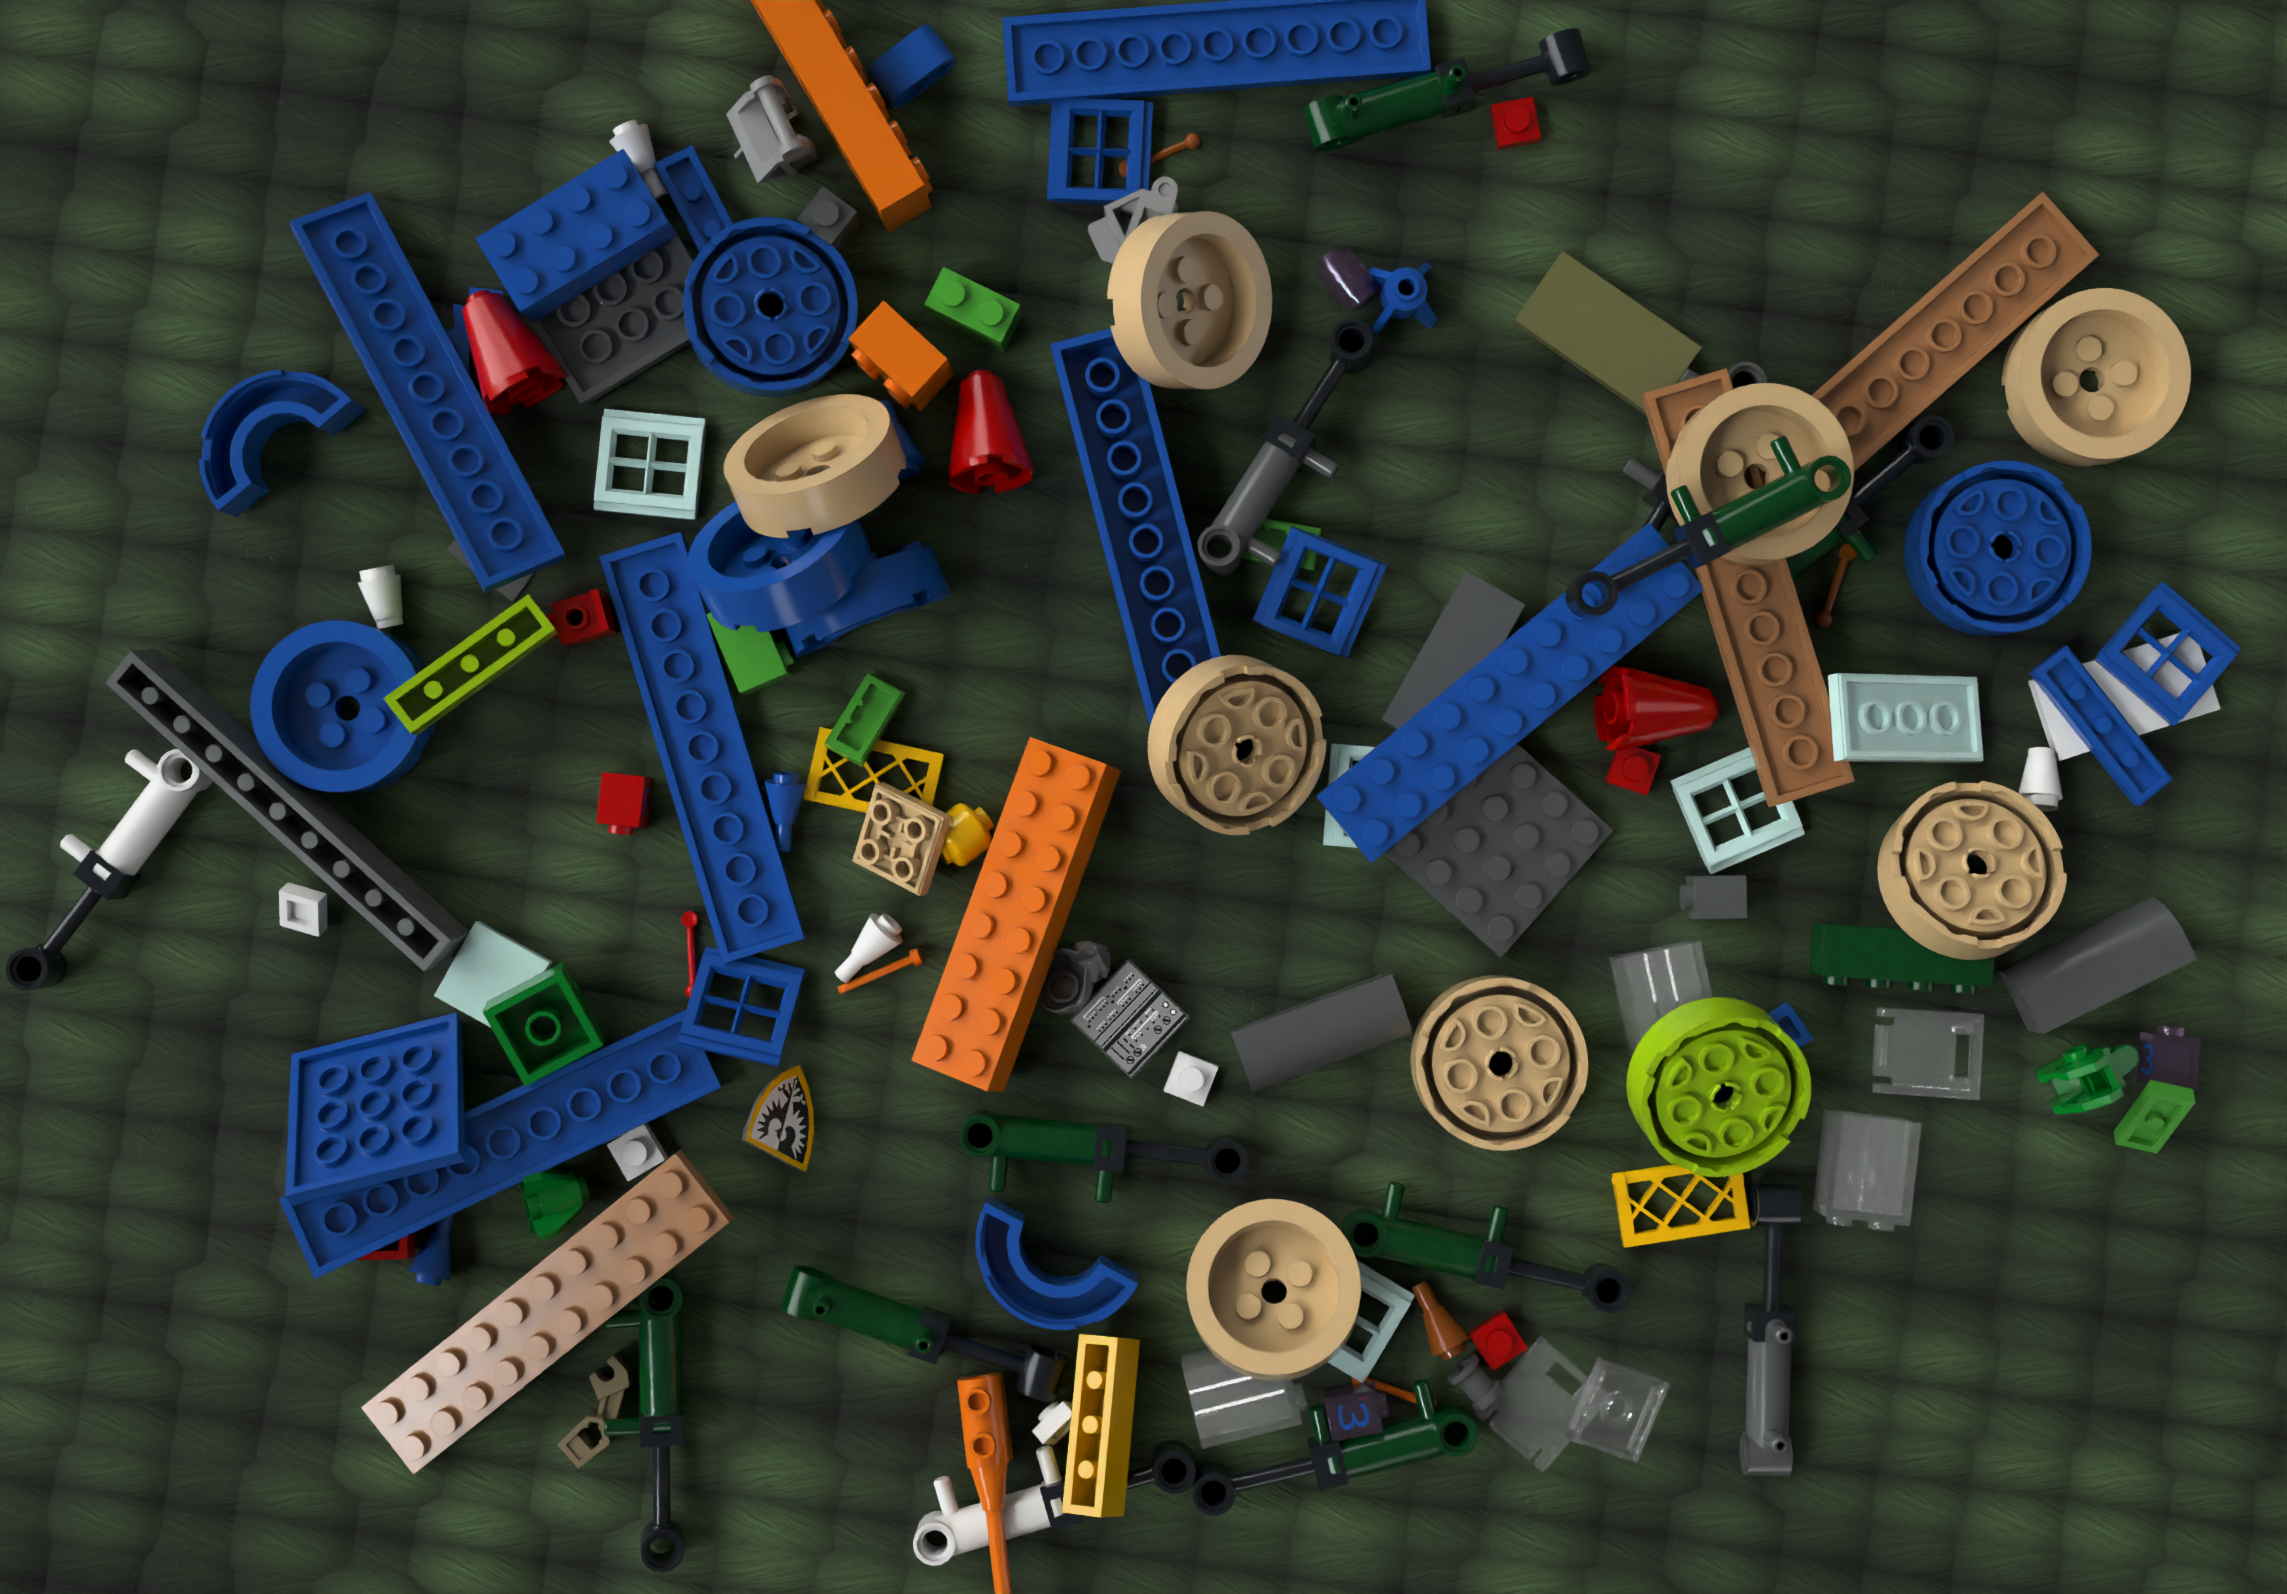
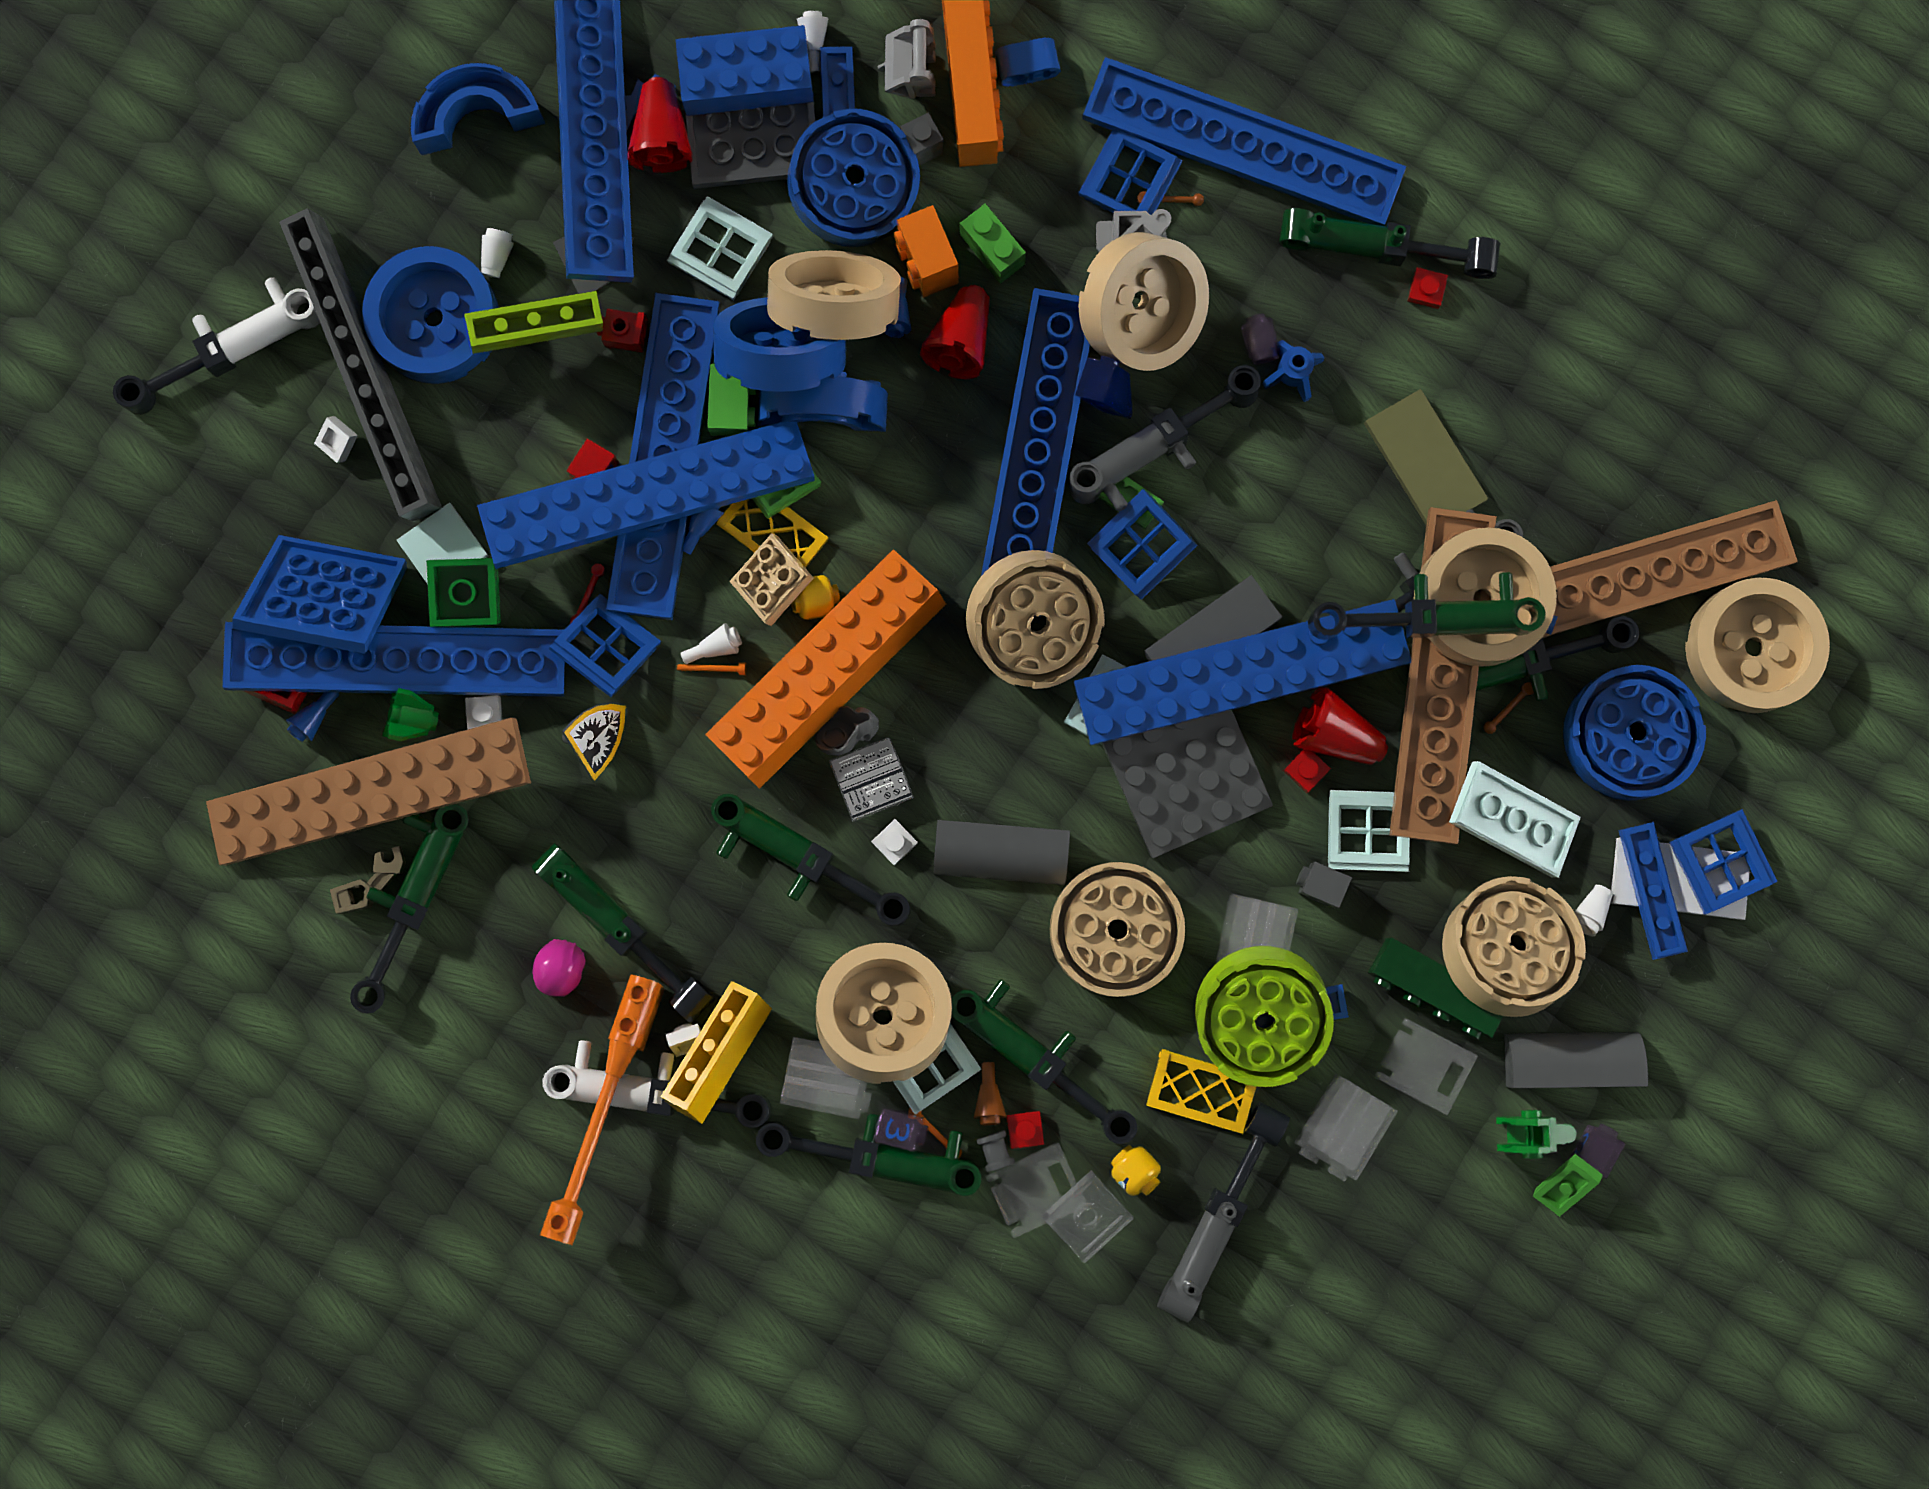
camera: 25 degrees right, 5 degrees down
blue brick [975,1195,1139,1330] -> none
none -> blue plate [477,421,815,569]
none -> dark pink hair [532,939,586,996]
none -> clear blue slope [1075,356,1133,420]
none -> yellow head [1111,1145,1161,1196]

